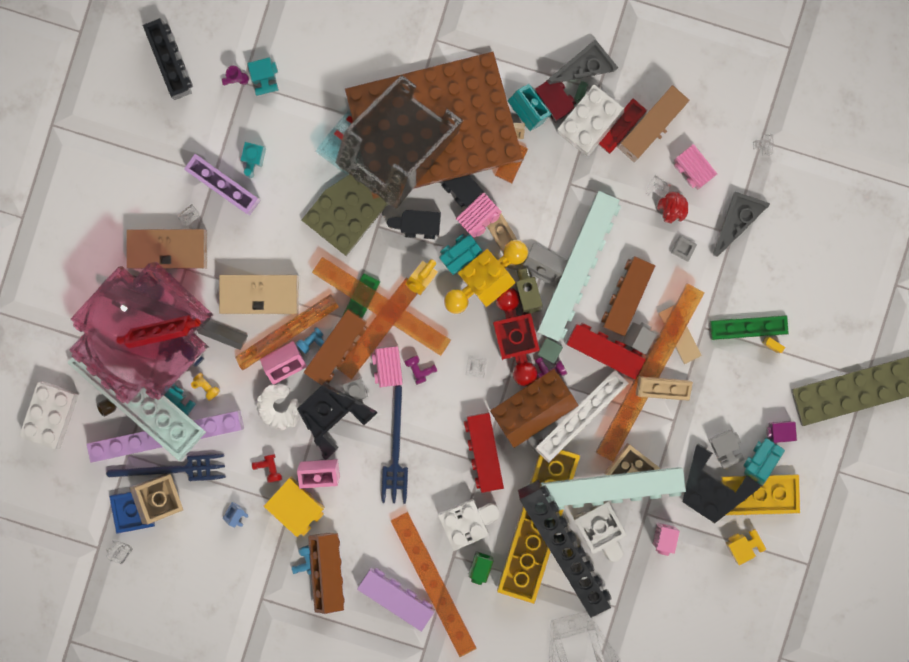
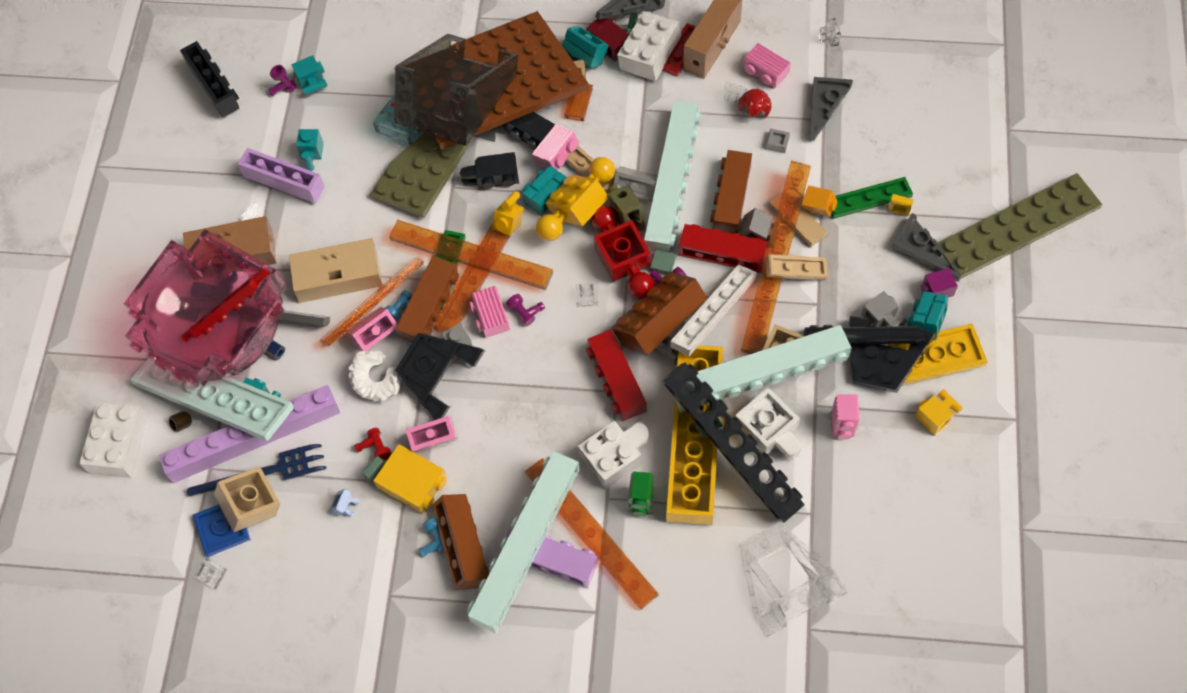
camera: 10 degrees left, 25 degrees down
yellow piece [191,372,220,401] -> none
dark blue piece [381,385,408,504] -> none
none -> sand green tile [363,456,385,485]
none -> light aqua brick [467,451,580,634]
none -> light orange brick [801,185,837,217]
none -> black cylinder [804,325,927,344]
none -> dark grey wing [891,213,962,282]

